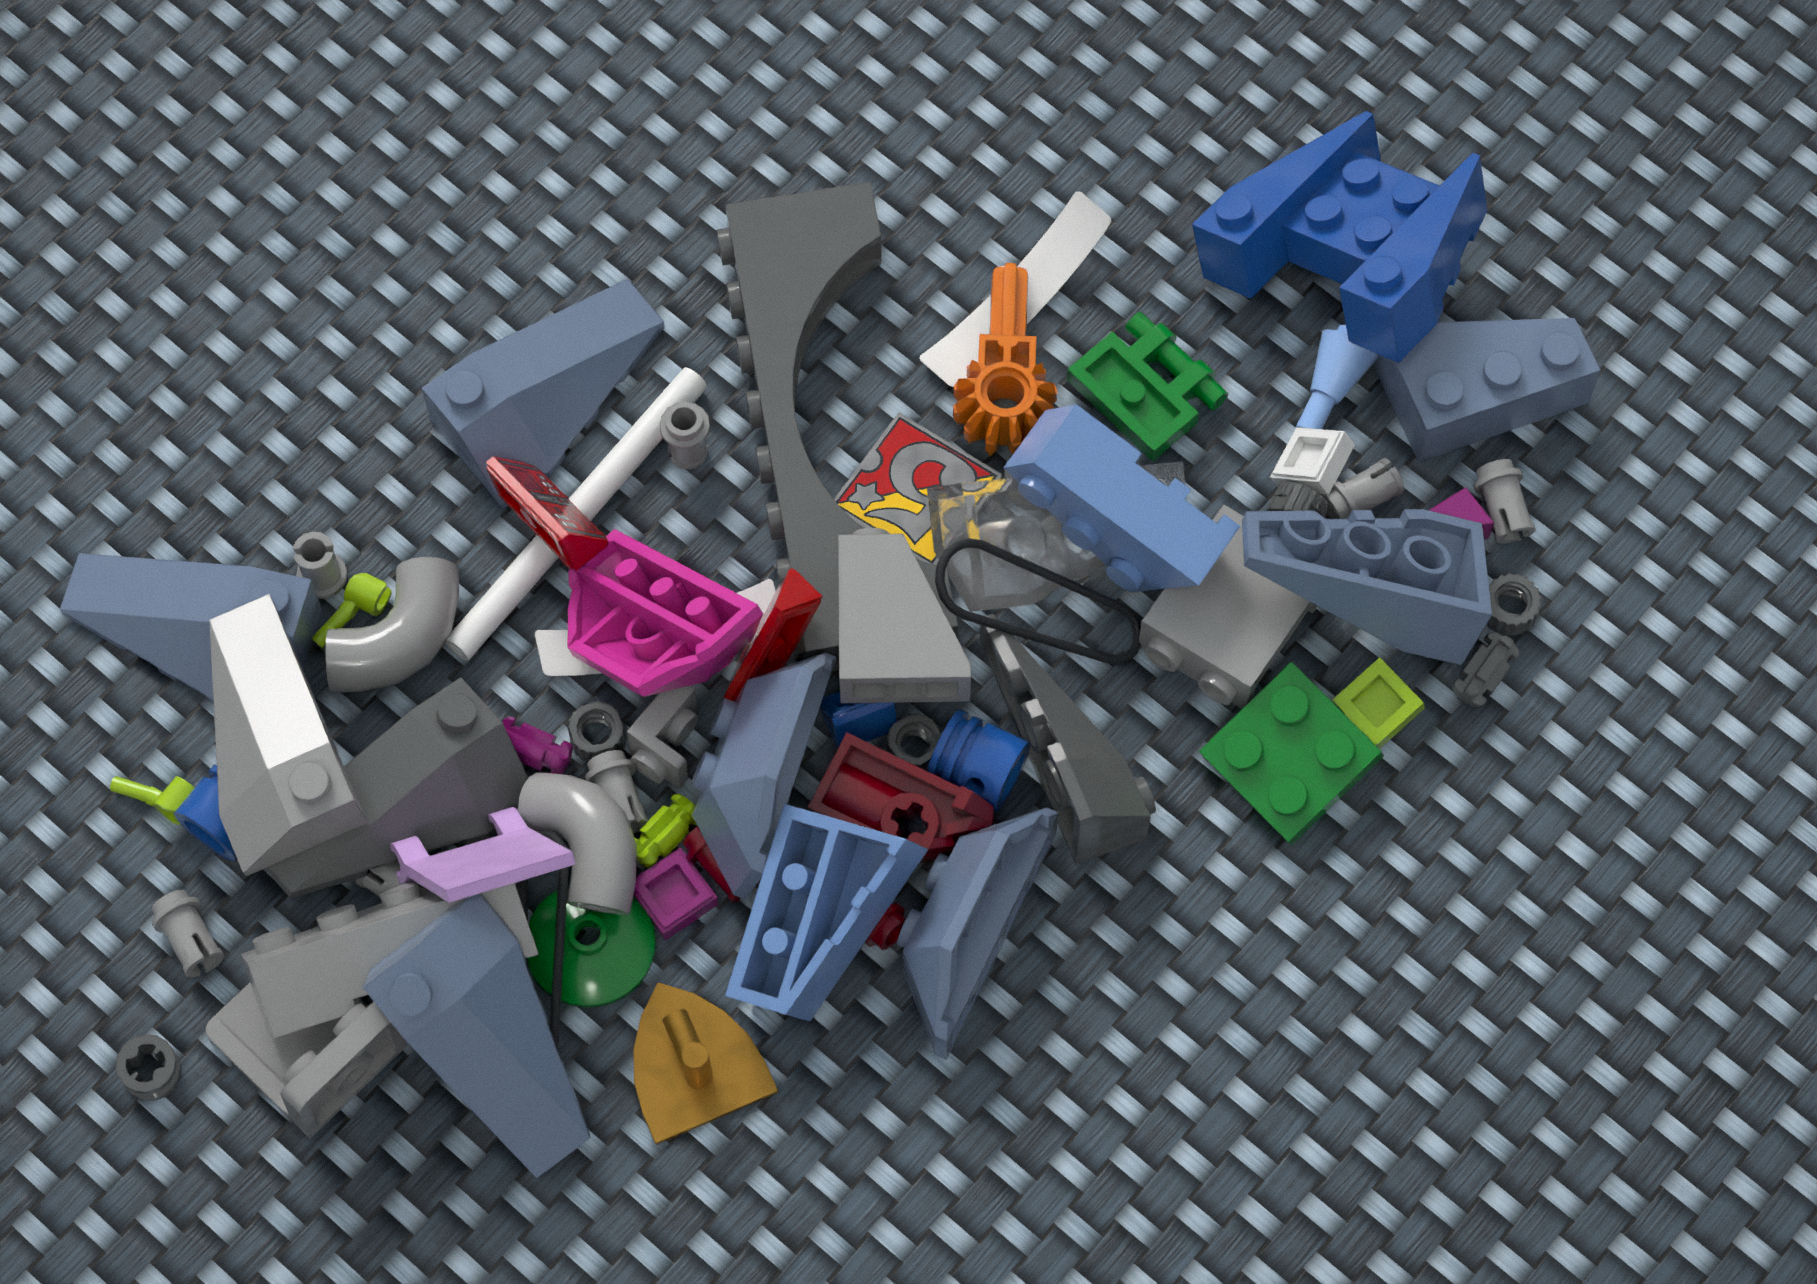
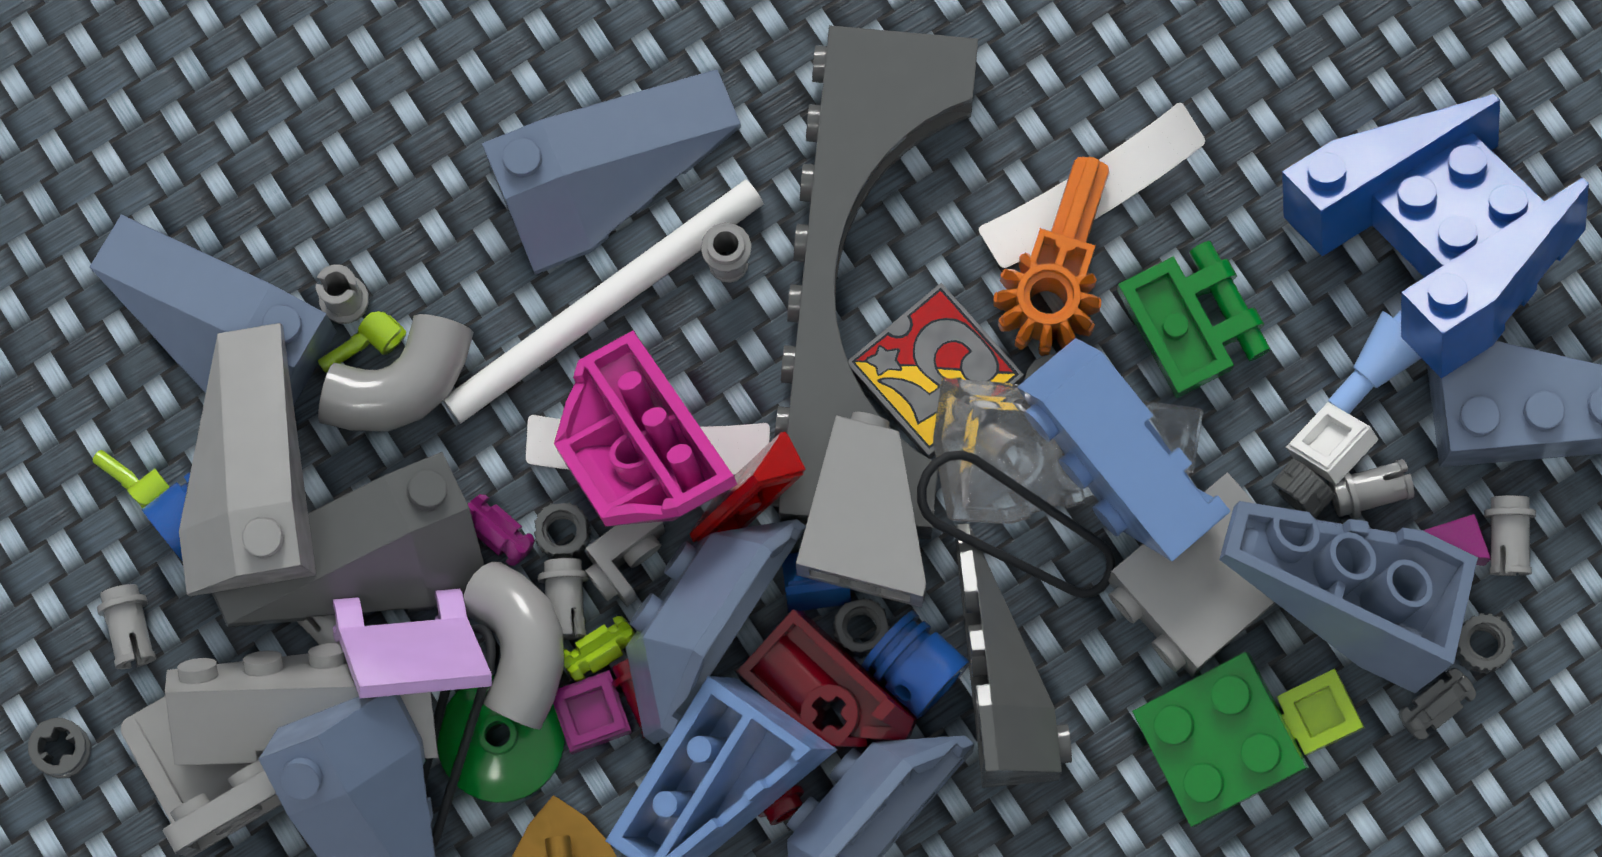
camera: 20 degrees right, 10 degrees up
red slope [486,456,609,571] -> none

